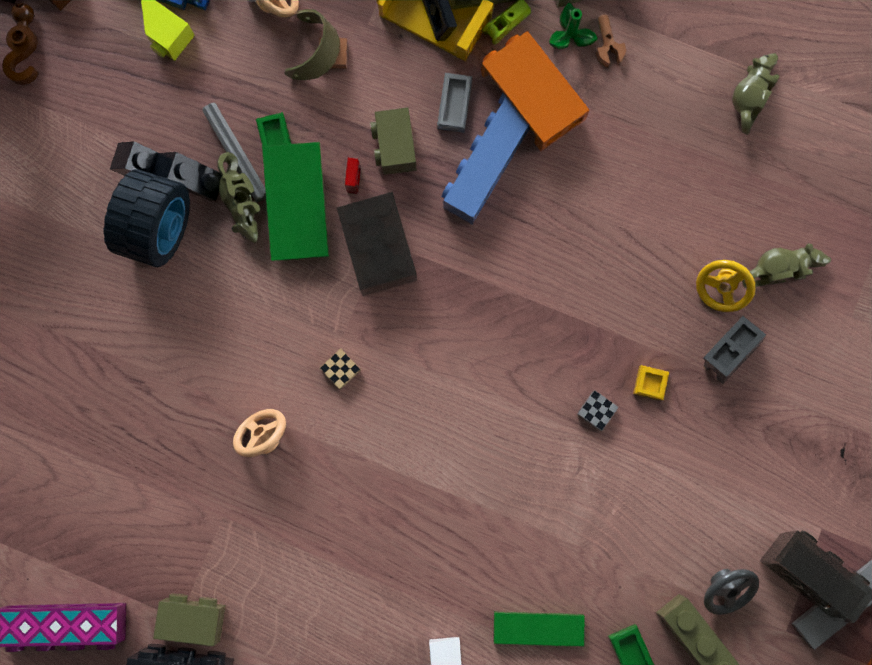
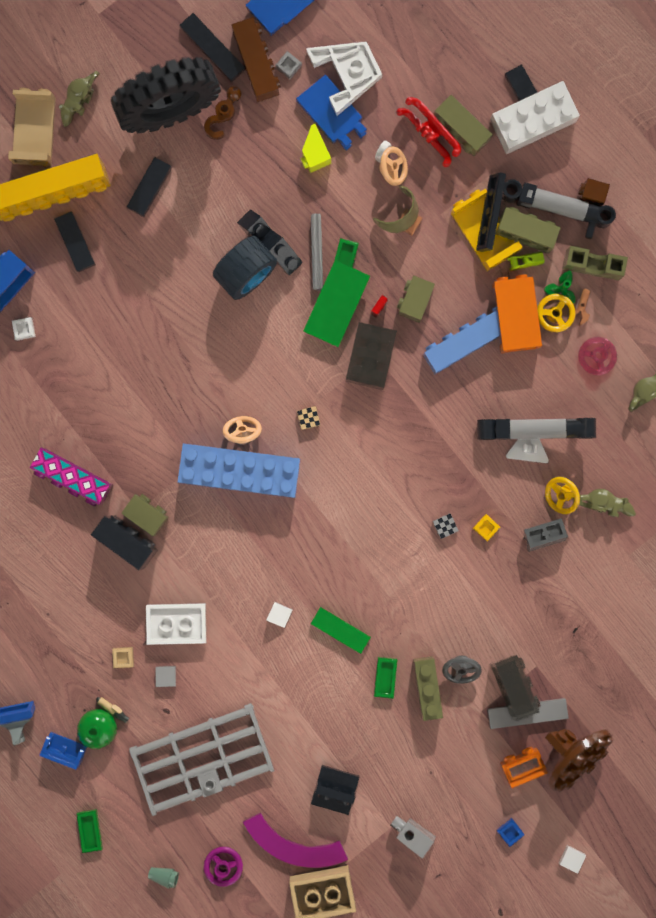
camera: 25 degrees right, 5 degrees up
olive animal [217,152,260,243] -> none
light grey tile [437,73,473,133] -> none
none -> medium blue brick [178,443,300,498]
none -> piece [477,418,596,440]
none -> white piece [506,439,549,463]
none -> yellow piece [537,294,575,332]
none -> clear pink piece [579,337,617,375]

